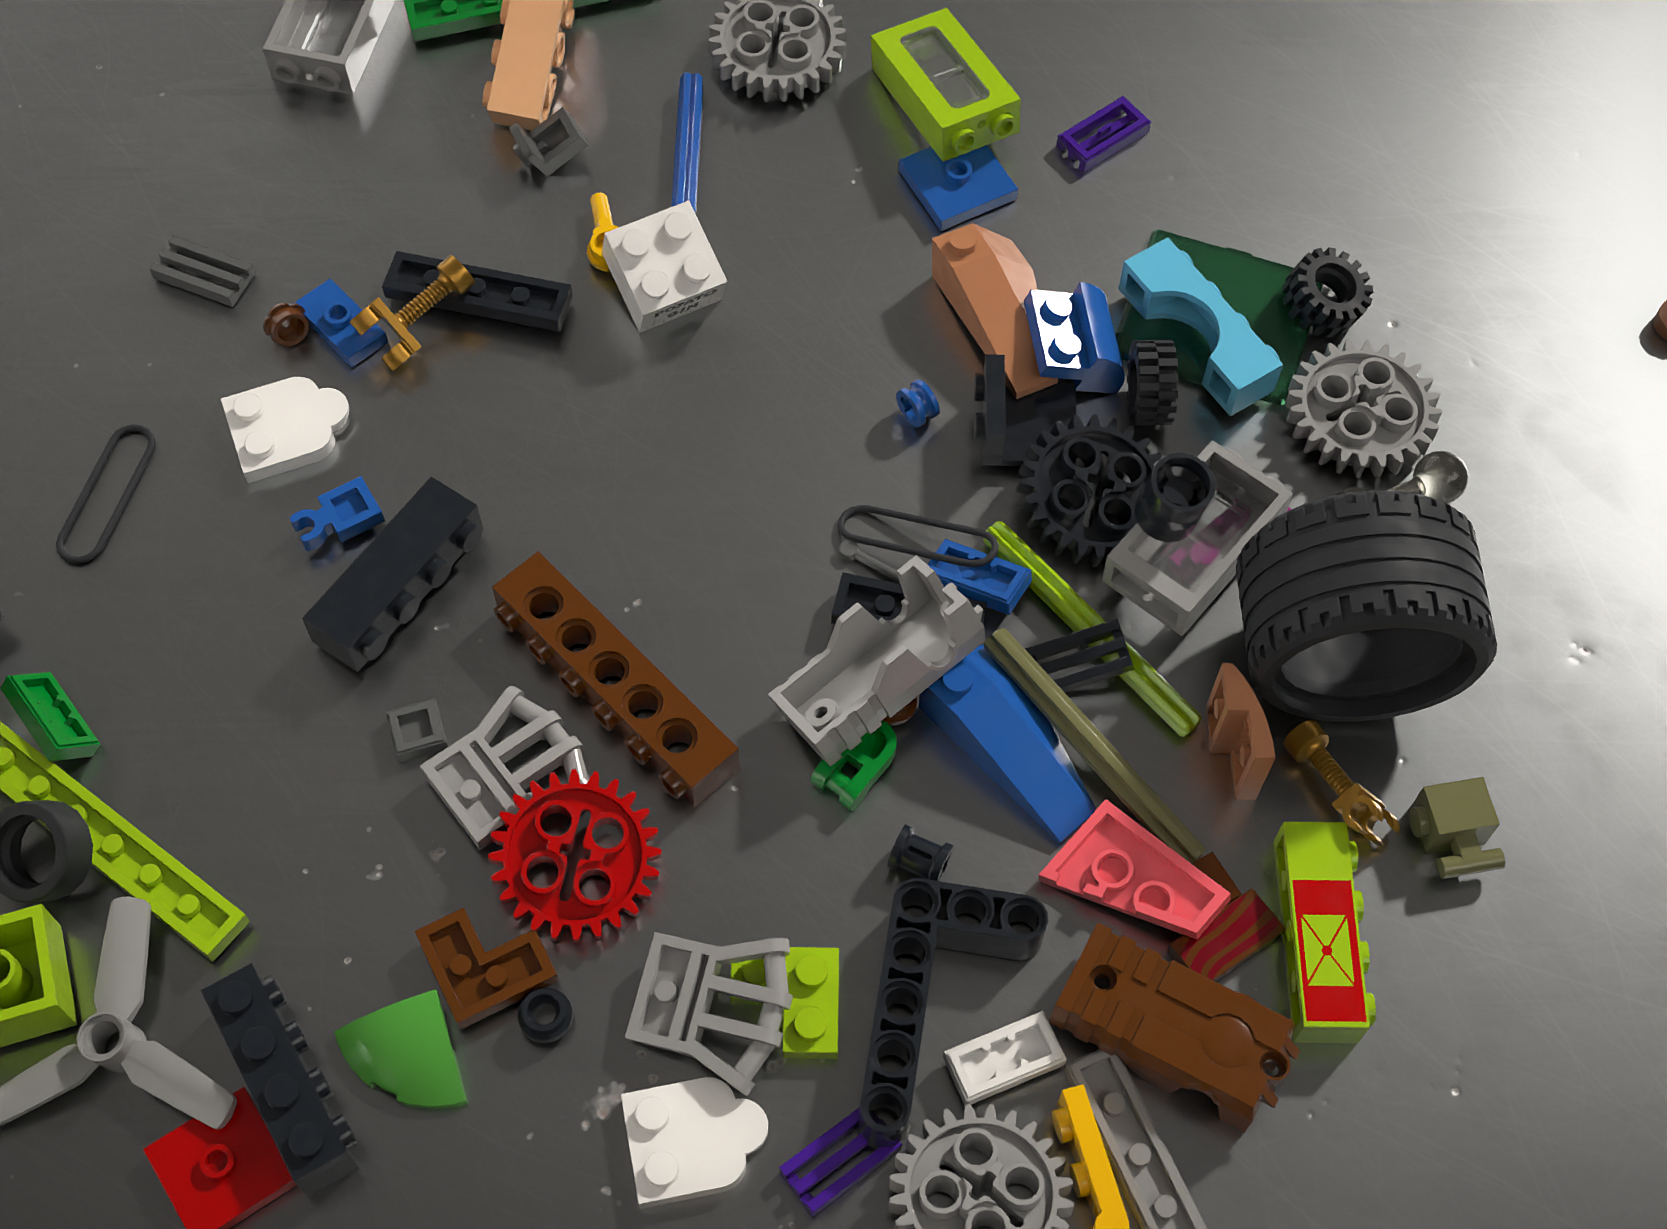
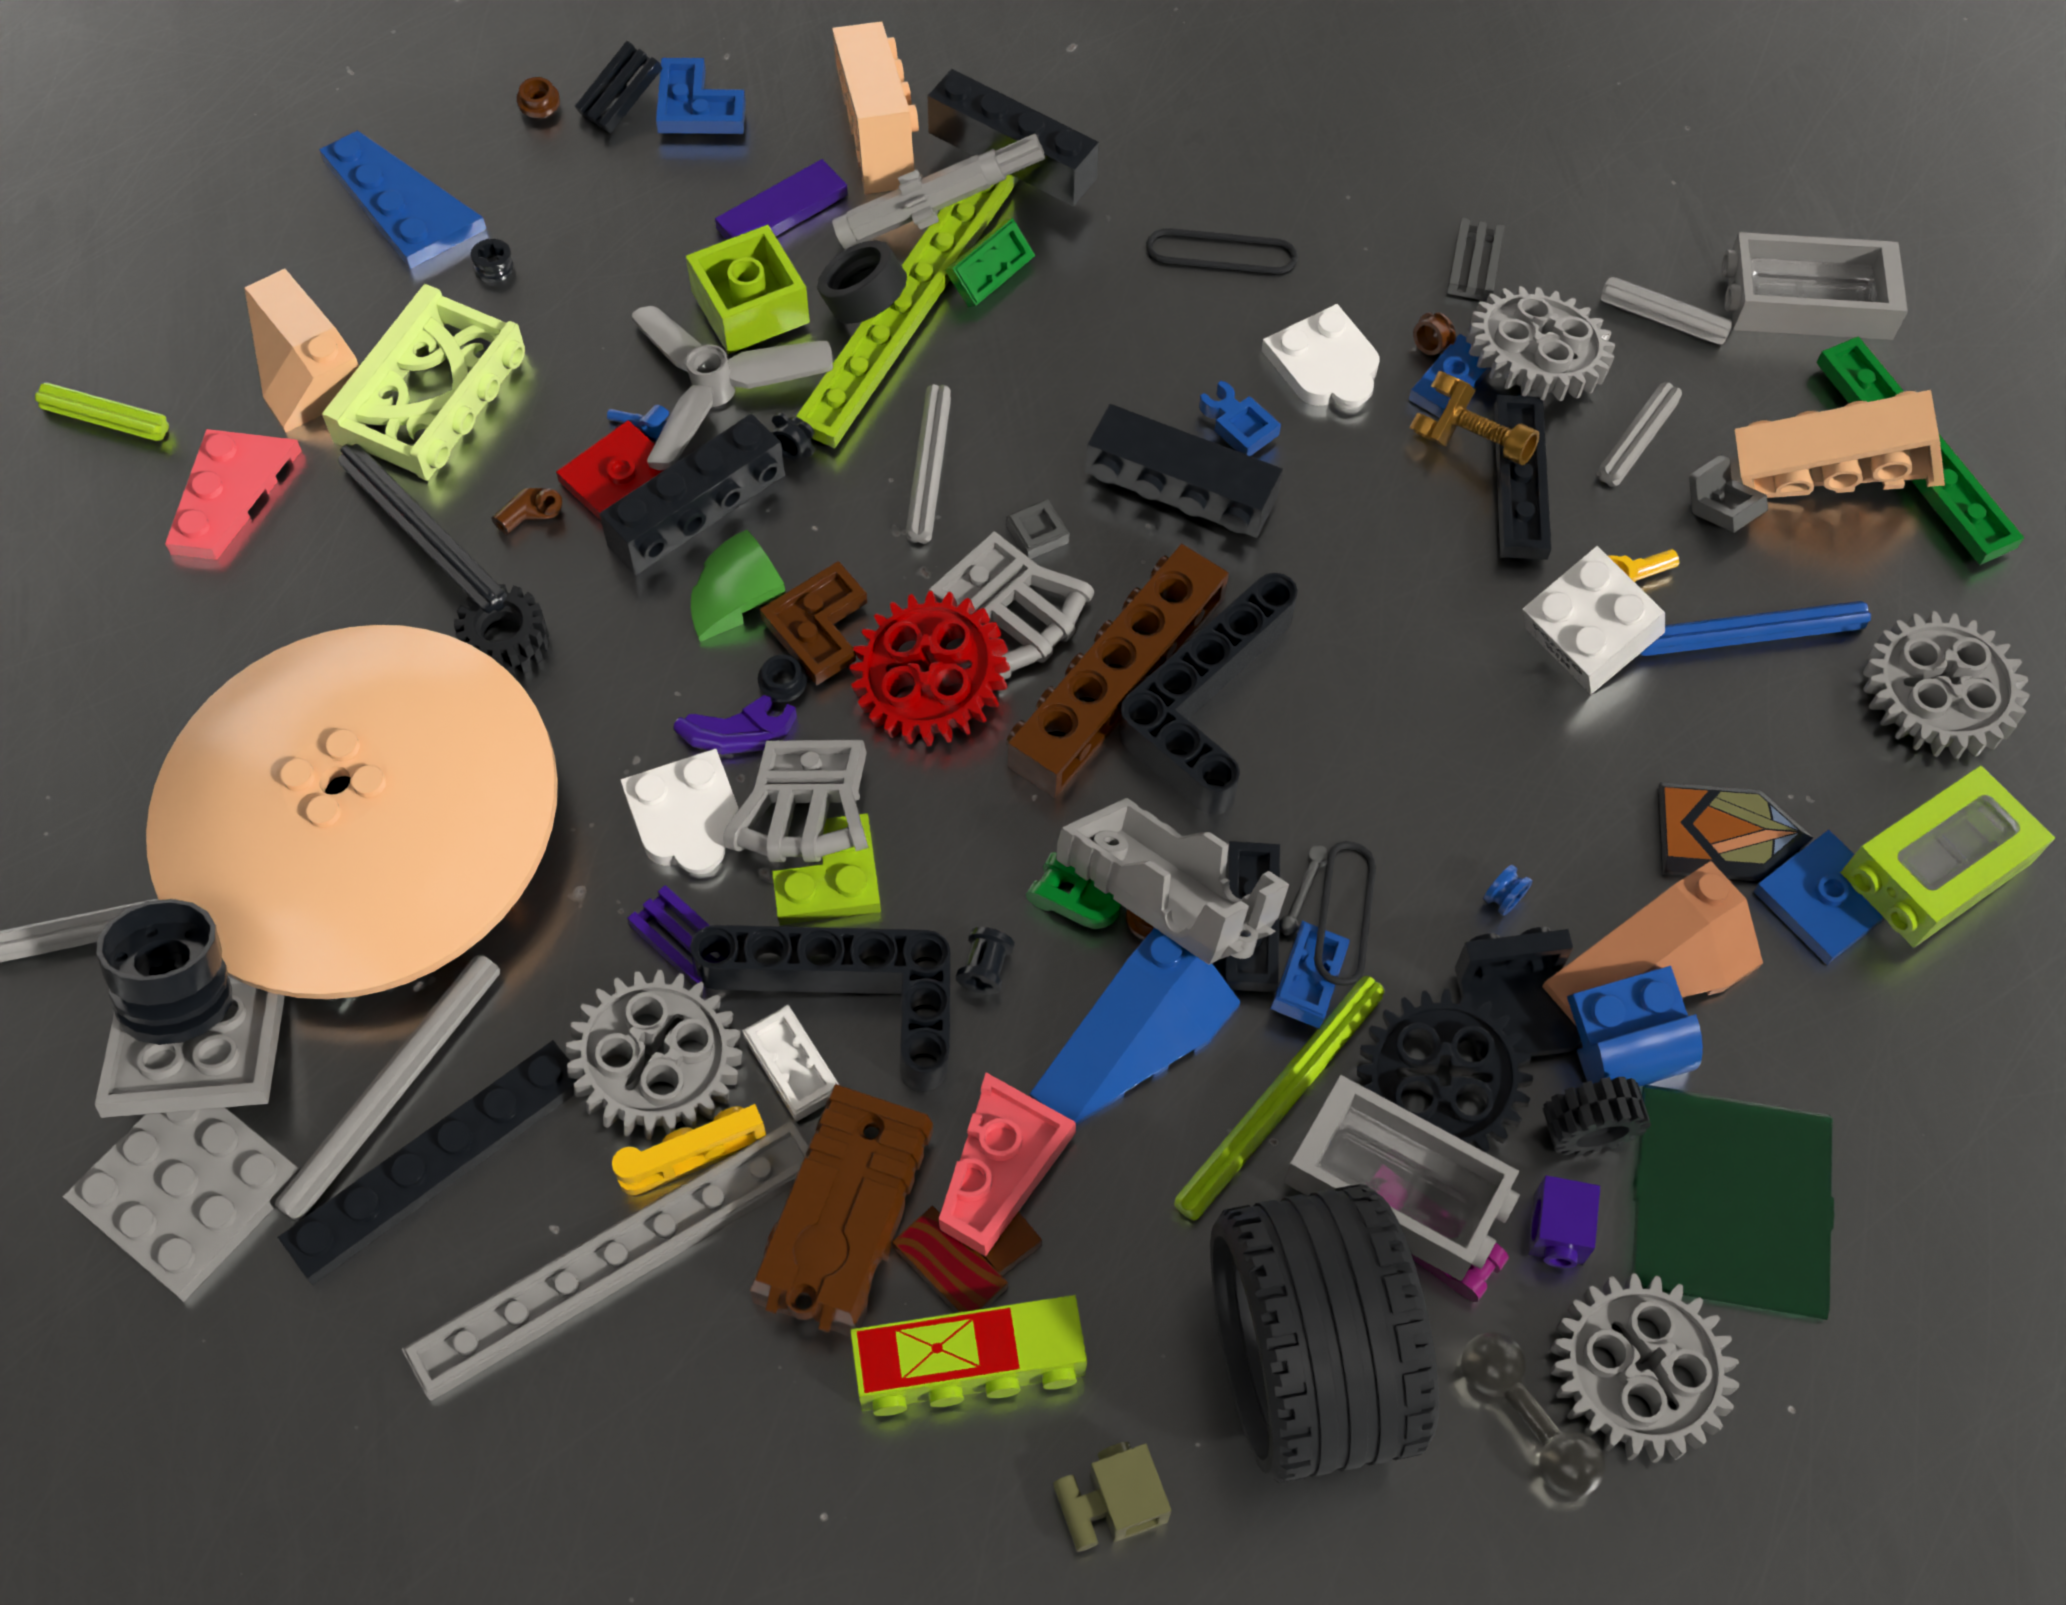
camera: 80 degrees right, 0 degrees up
olive axle [983,628,1205,864] -> none
black tile [1025,618,1135,692] -> none
dark purple tile [1056,96,1151,173] -> none
medium azure arch [1118,237,1283,416] -> none
black wheel [1135,453,1216,543] -> none
nougat slope [1205,663,1276,800] -> none
black tyre [1281,247,1373,337] -> none
pearl gold bar [1284,720,1400,846] -> none
none -> blue hand [607,404,669,441]
none -> dark purple piece [673,695,797,755]
none -> black plate [772,412,815,460]
none -> light grey axle [906,384,951,544]
none -> black beam [1119,573,1298,815]
none -> light grey gear [1466,286,1615,401]
none -> dark purple brick [1528,1175,1601,1268]
none -> light grey axle [1597,382,1682,487]
none -> light grey axle [1601,277,1732,345]
none -> tile [1659,782,1813,882]

